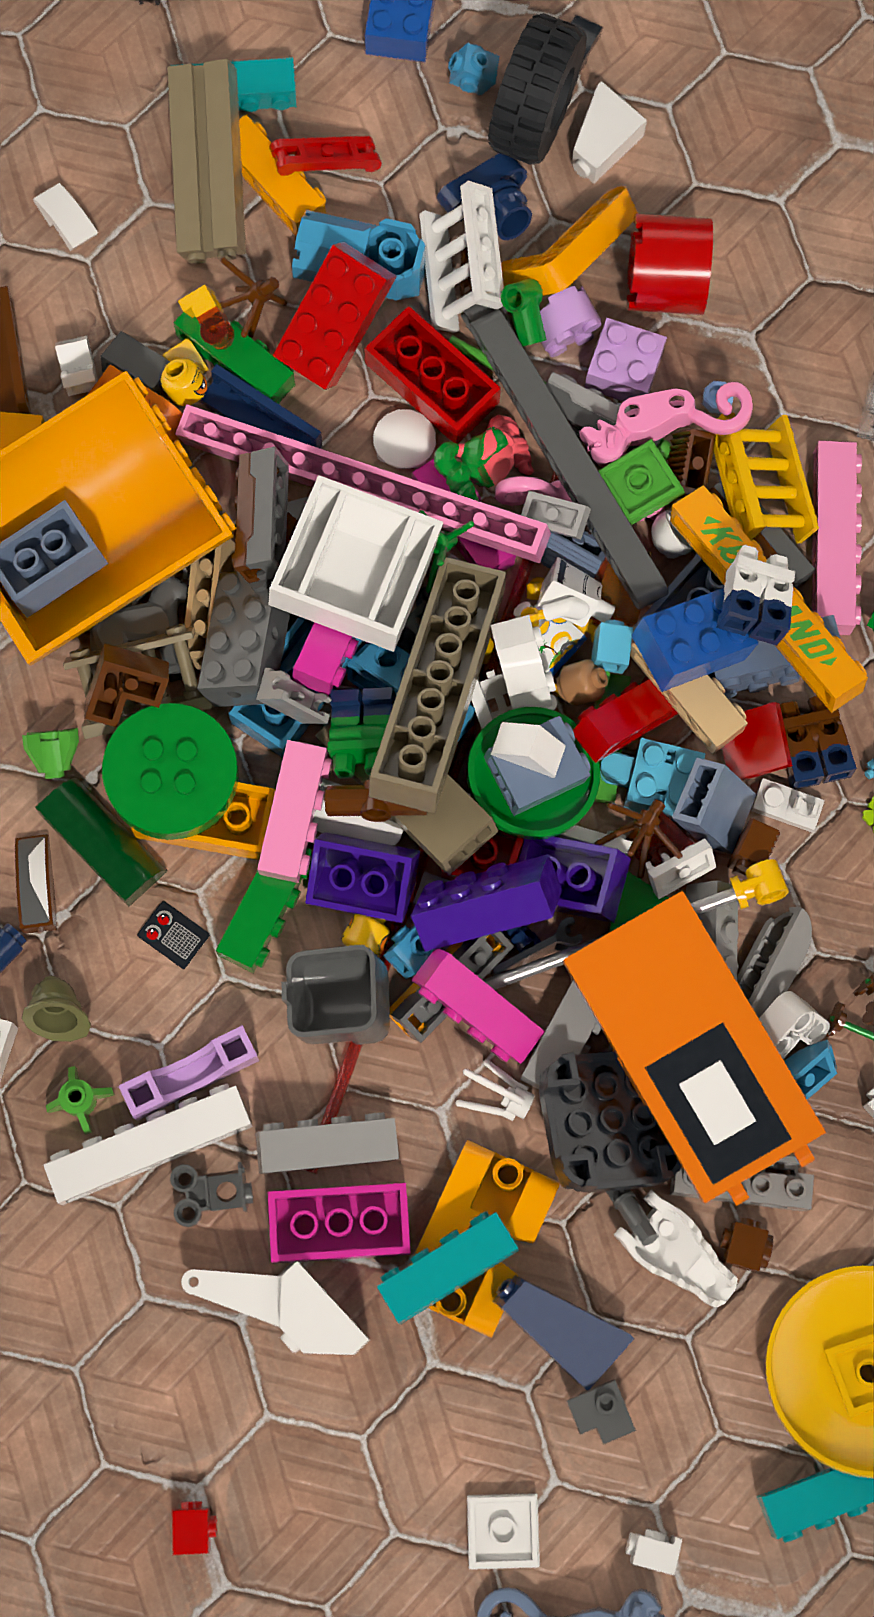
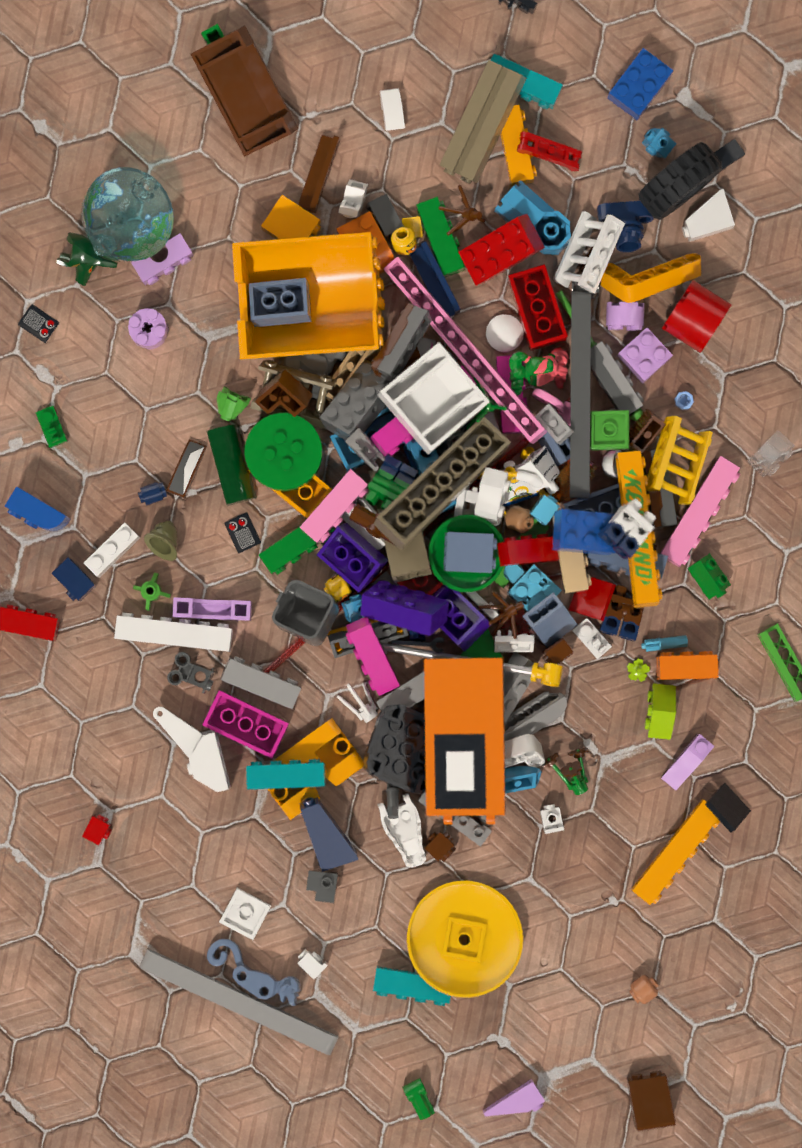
camera: 35 degrees right, 10 degrees up
leg [178,285,234,350] -> none
white slope [490,722,566,778] -> none
green piece [501,278,547,346] -> none
bright pink animal [579,382,753,468] -> none

